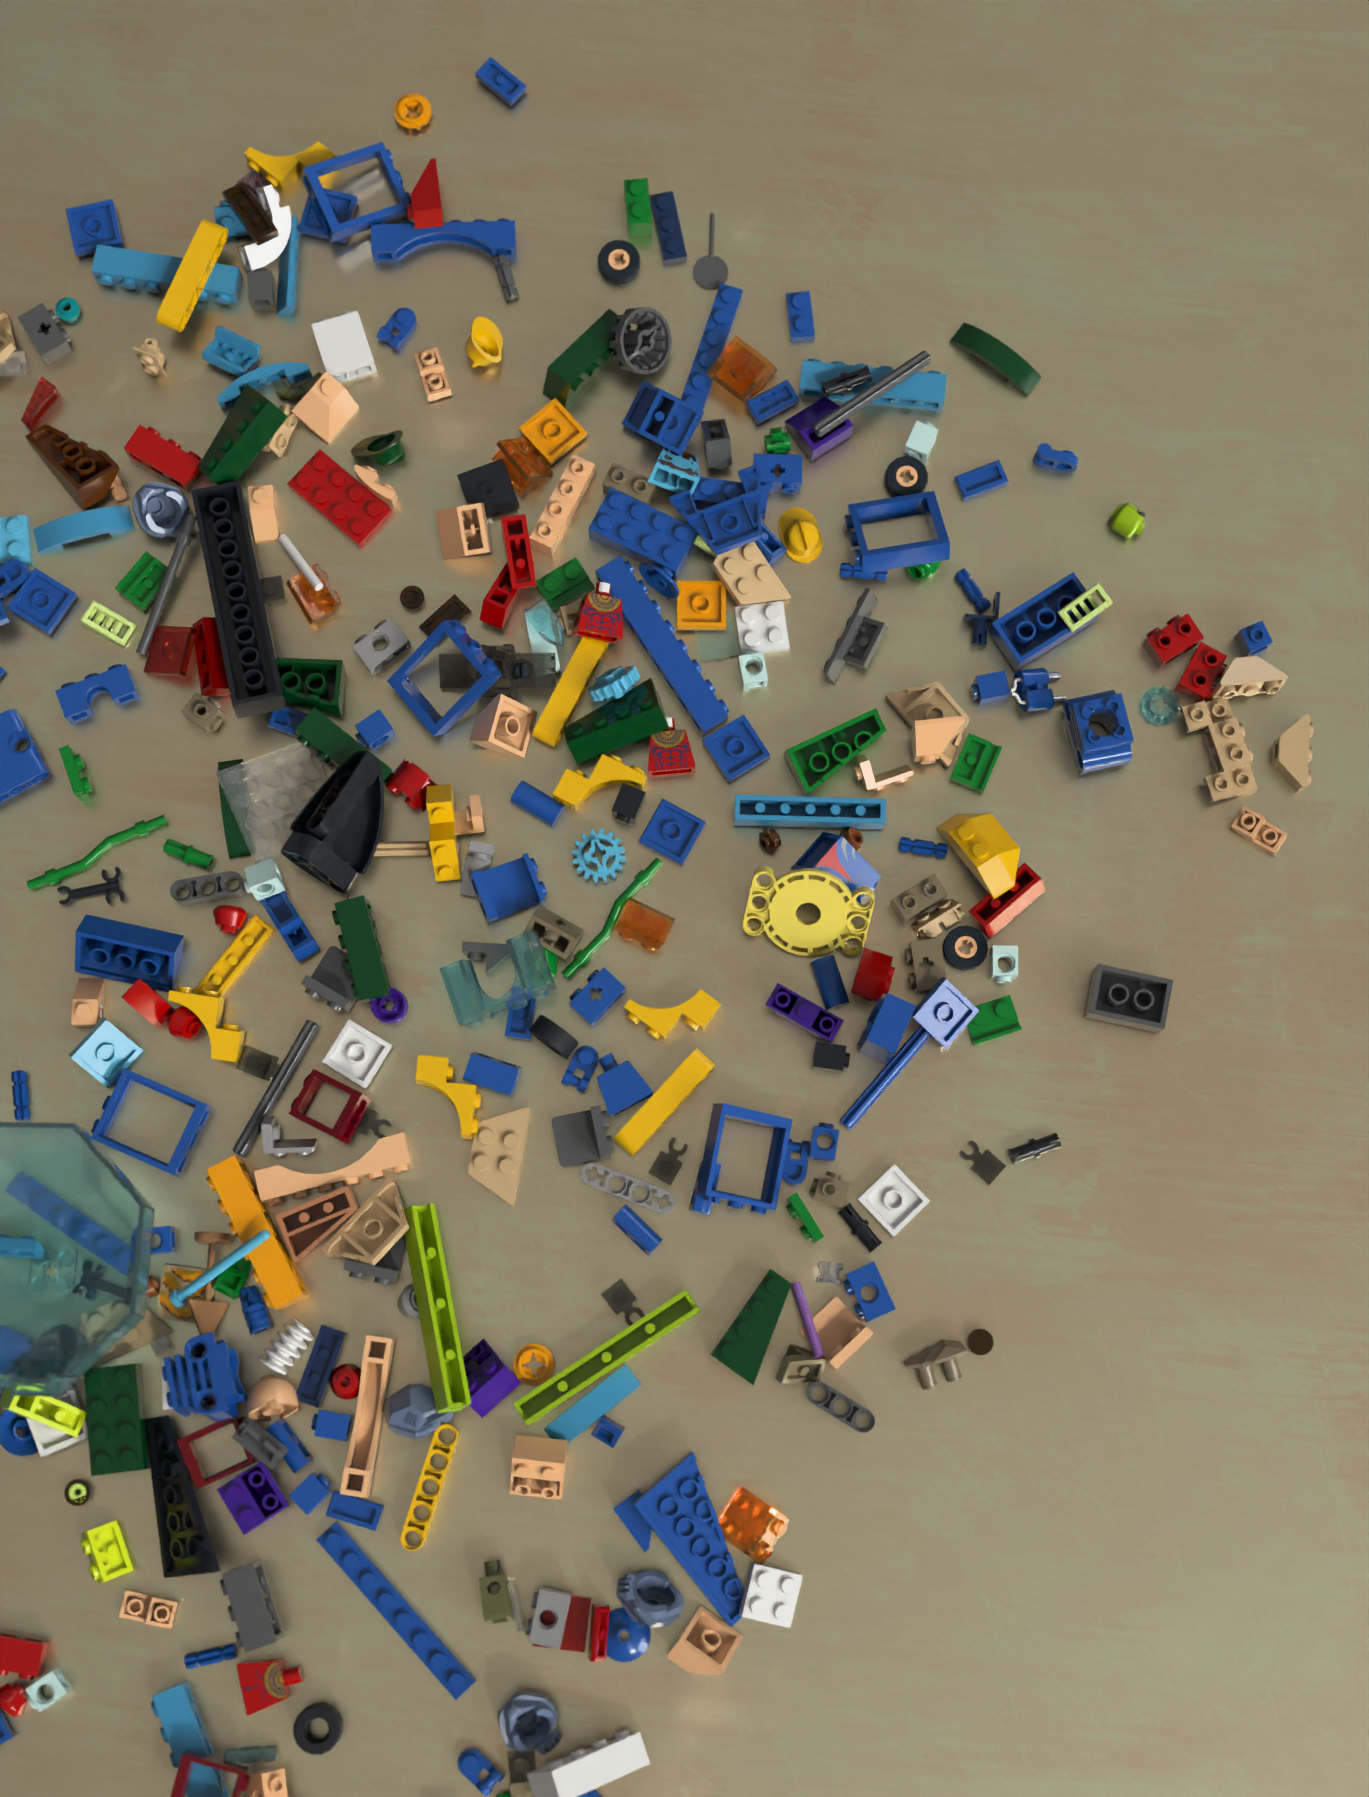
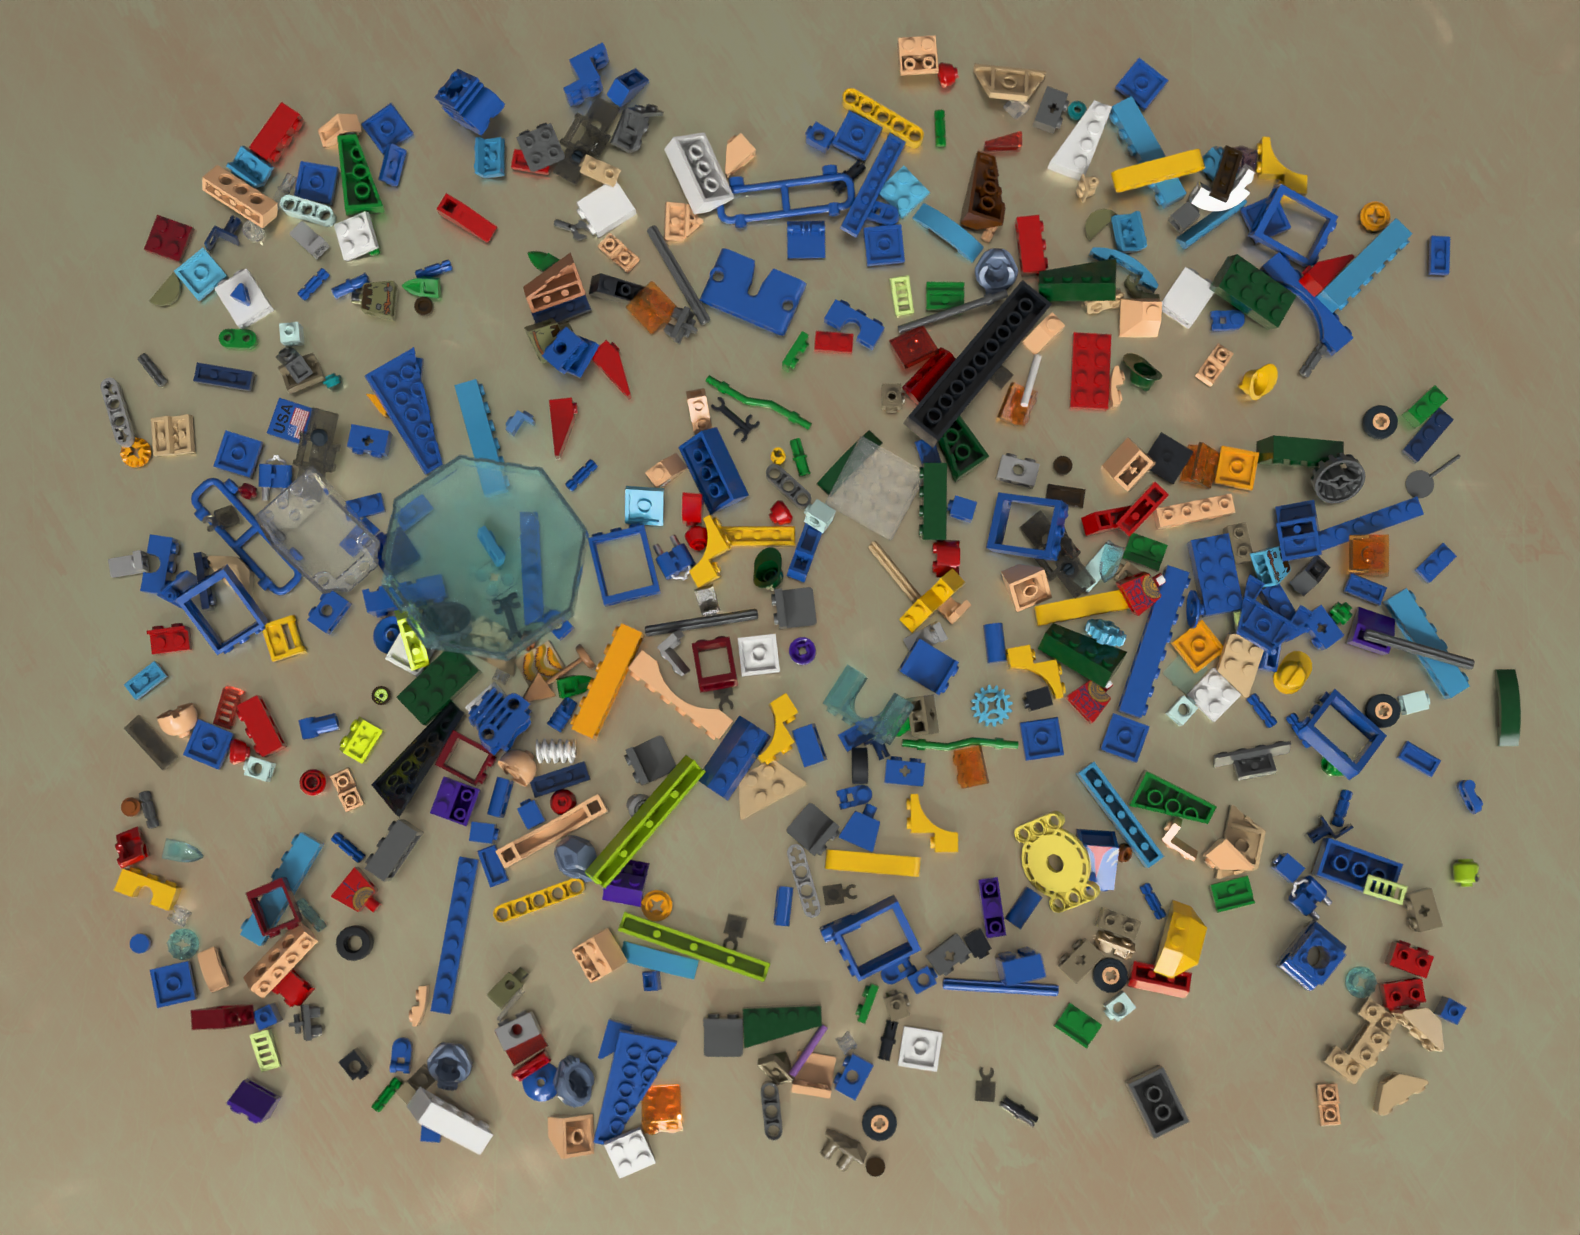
camera: 55 degrees right, 5 degrees up
medium azure bar [169,1229,270,1308] -> none
dark grey hinge [232,1417,289,1470] -> none
nougat wedge [275,1185,359,1264] -> none
black panel [280,750,384,895] -> none
tan wing [321,1176,410,1266] -> none
dark green wedge [332,895,392,1003] -> none
dark grey slope [462,941,514,976] -> none
reddish brown plate [759,827,781,854] -> none
black pin [821,366,872,397] -> none
red brick [851,948,895,1002] -> none
plate [911,977,979,1049] -> none
none -> blue piece [298,713,340,740]
none -> red cone [299,769,326,796]
none -> light nougat slope [409,985,429,1026]
none -> blue piece [653,534,696,581]
none -> light nougat bracket [686,388,712,434]
none -> blue slope [698,715,771,801]
none -> dark grey bracket [703,1014,743,1057]
none -> dark green piece [753,547,783,591]
none -> yellow pin [771,447,786,466]
none -> red plate [814,331,854,354]
none -> black bush [862,1105,897,1141]
none -> dark blue bracket [863,715,891,761]
none -> dark grey brick [925,933,971,976]
none -> white wedge [1047,100,1112,181]
none -> olive tile [1085,209,1117,241]
none -> dark green brick [1209,254,1296,330]
none -> blue axle [1247,693,1277,728]
none -> dark azure brick [1317,218,1412,313]
none -> dark tan brick [1403,888,1443,932]

